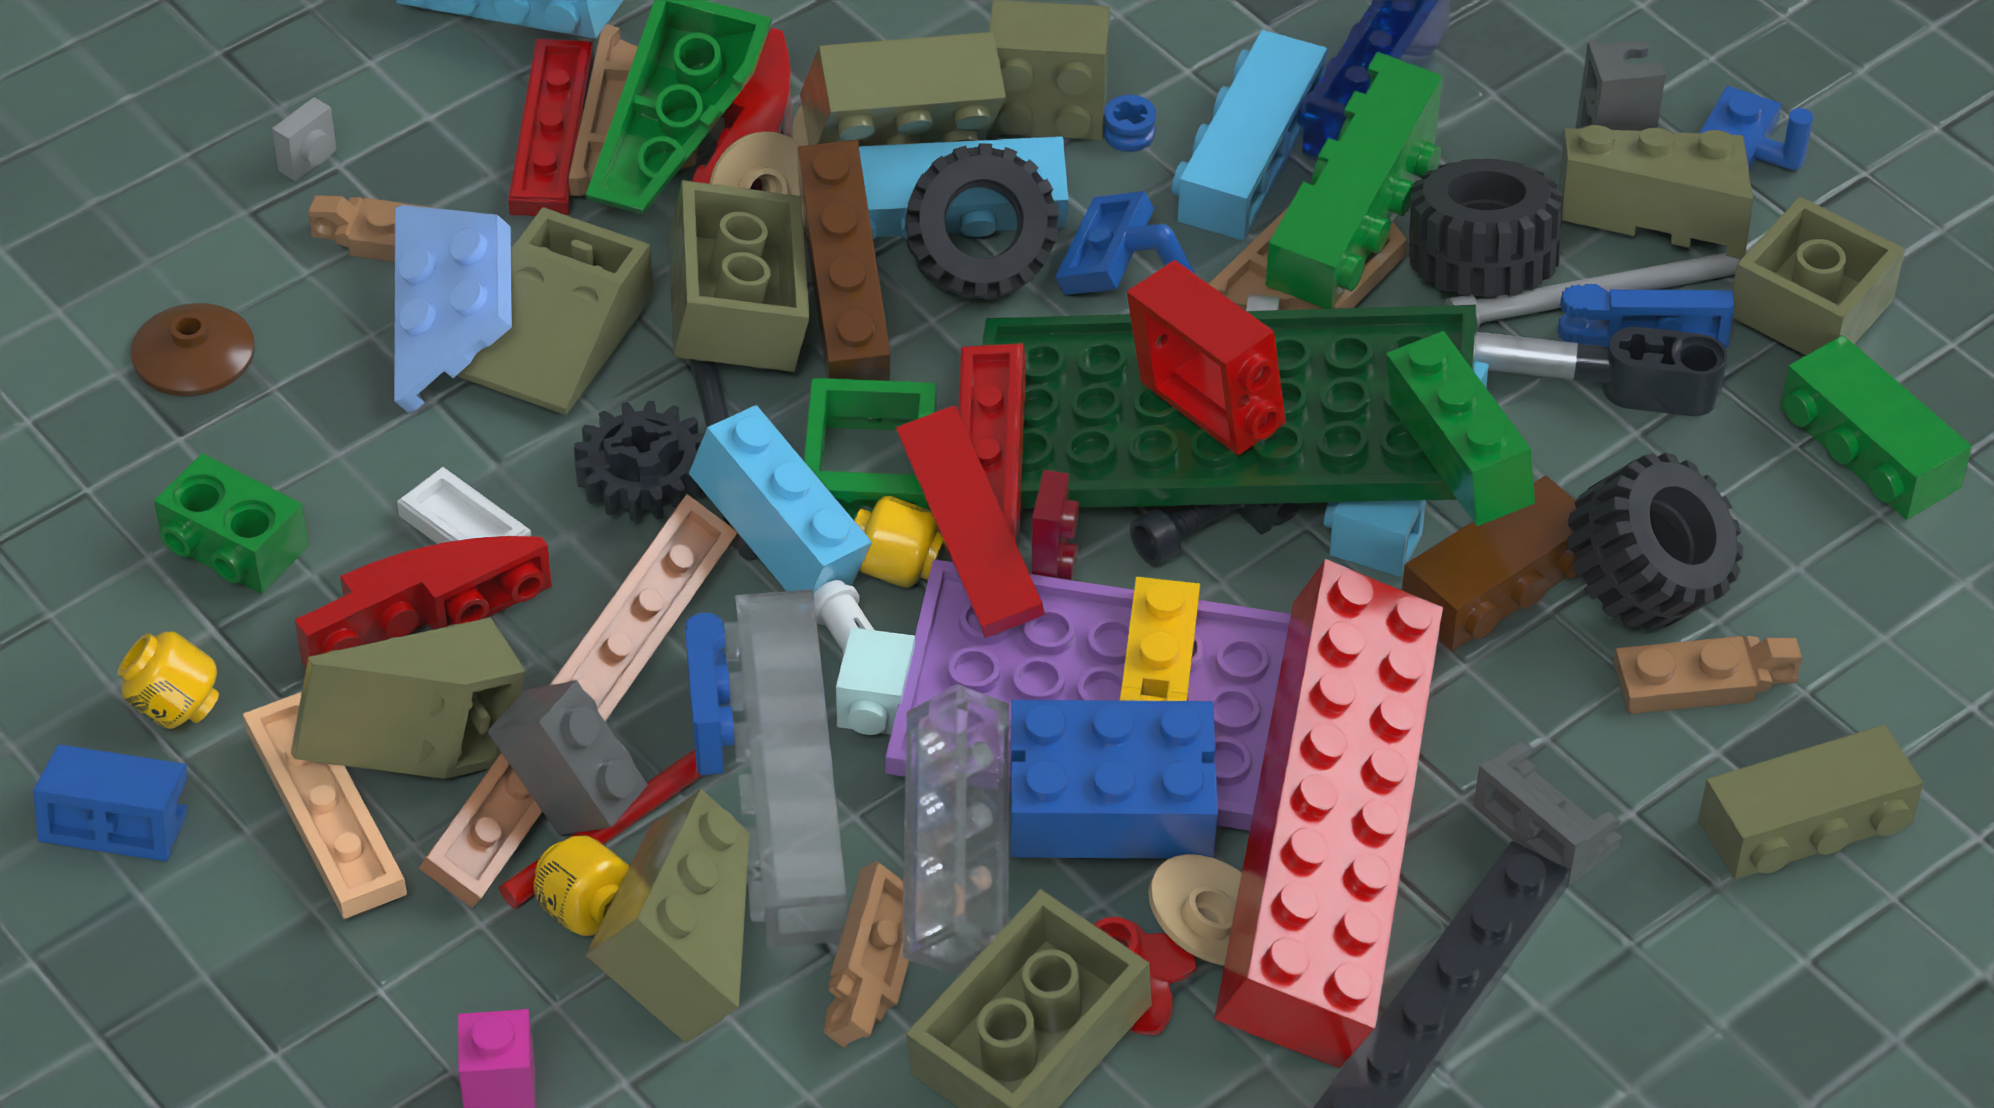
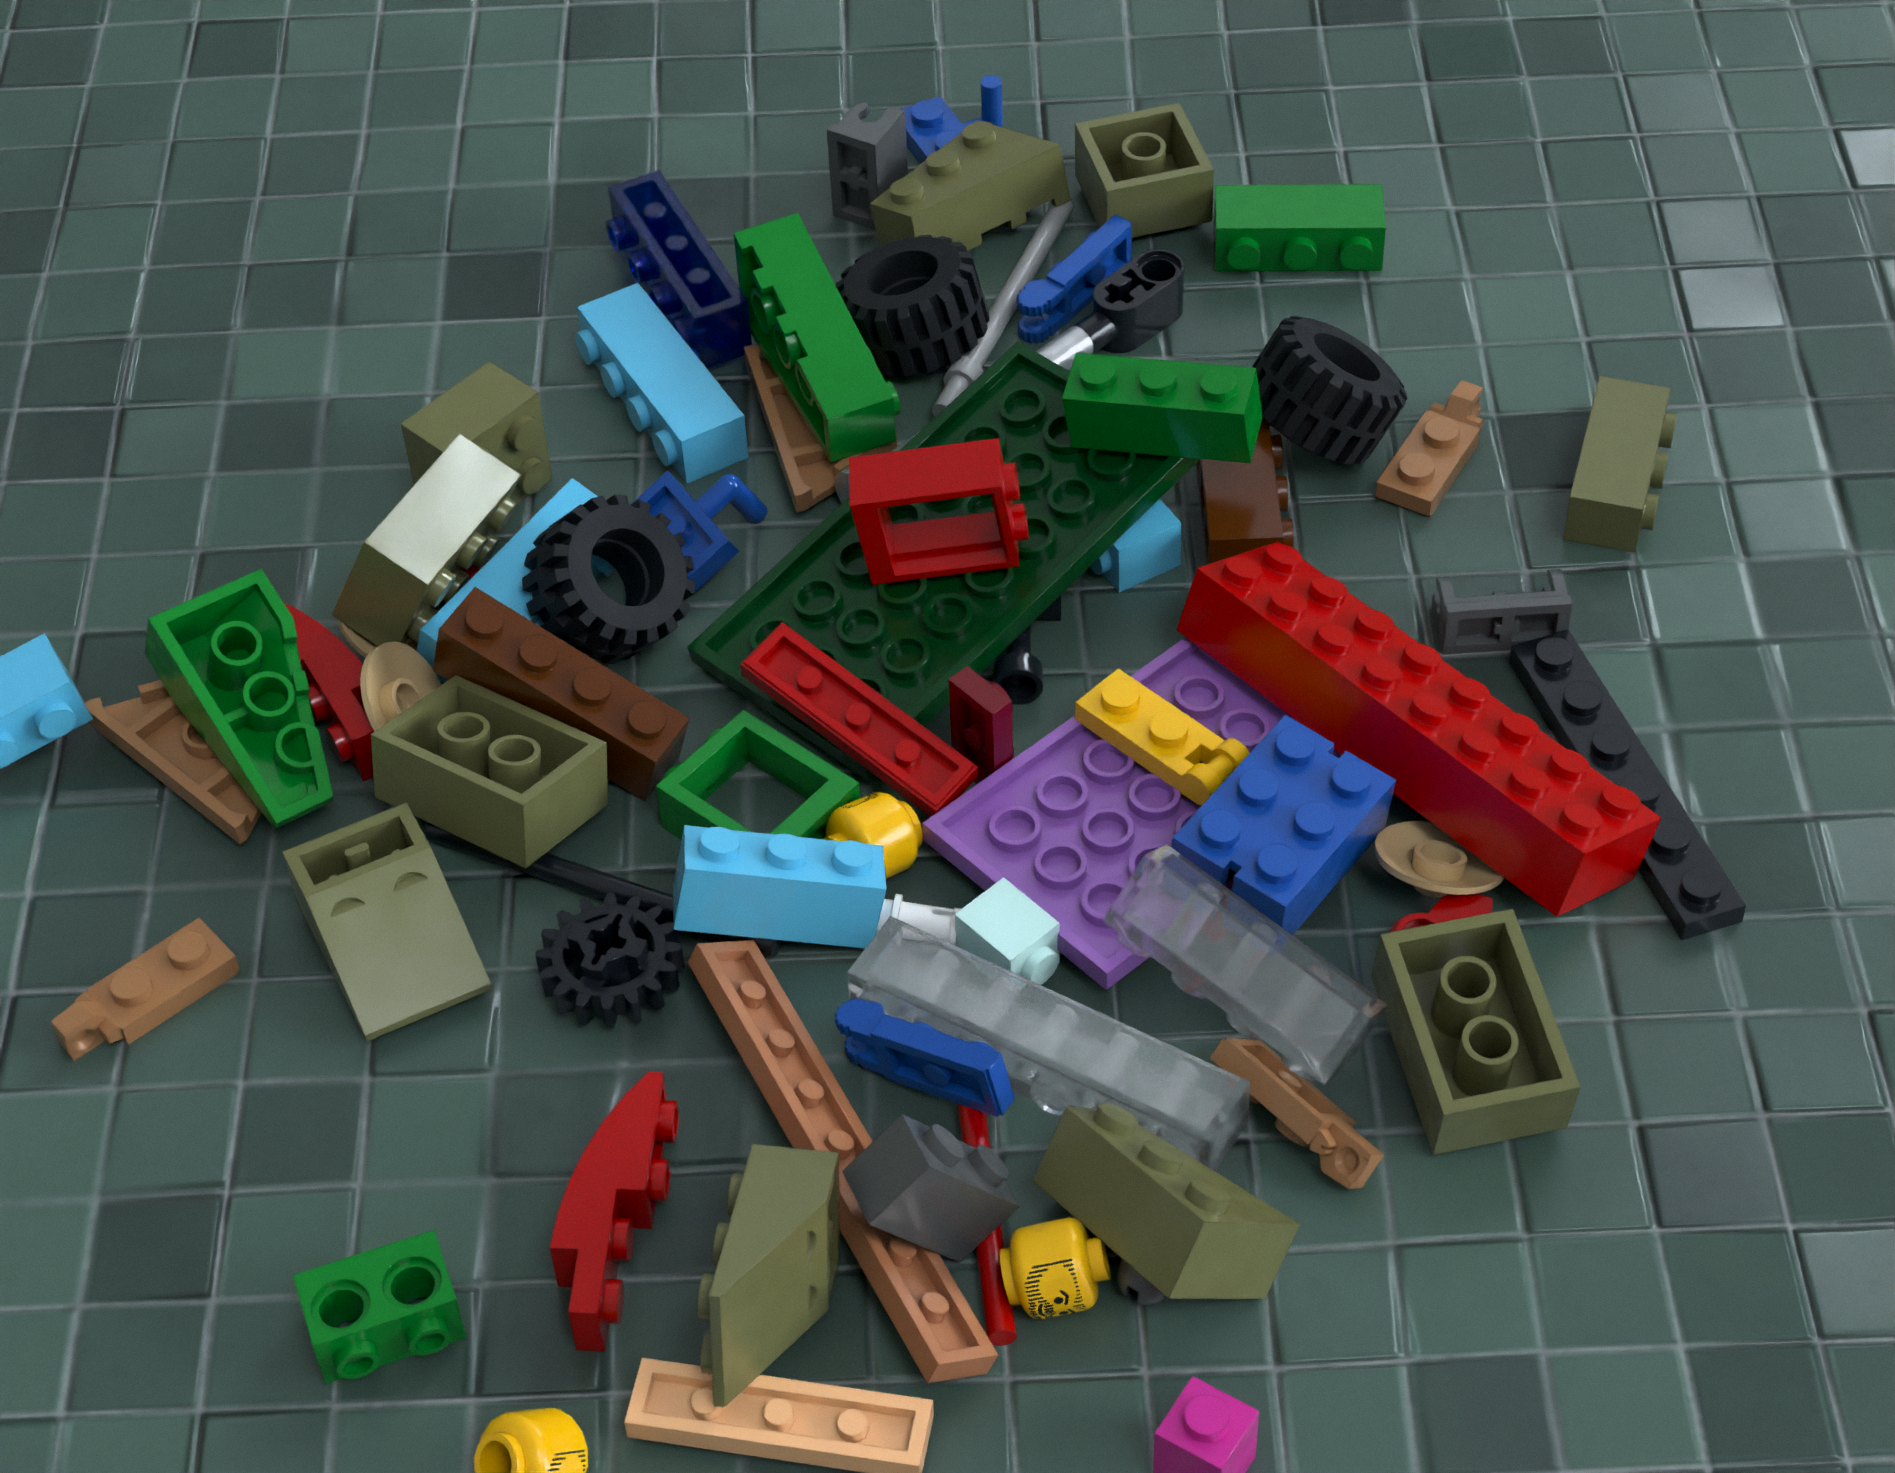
camera: 50 degrees left, 0 degrees up
reddish brown dish [131,303,255,396] -> none
light blue wing [394,205,512,413] -> none
white tile [397,467,531,544] -> none
red tile [508,39,594,216] -> none
red tile [896,405,1045,638] -> none
blue bush [1103,94,1156,152] -> none

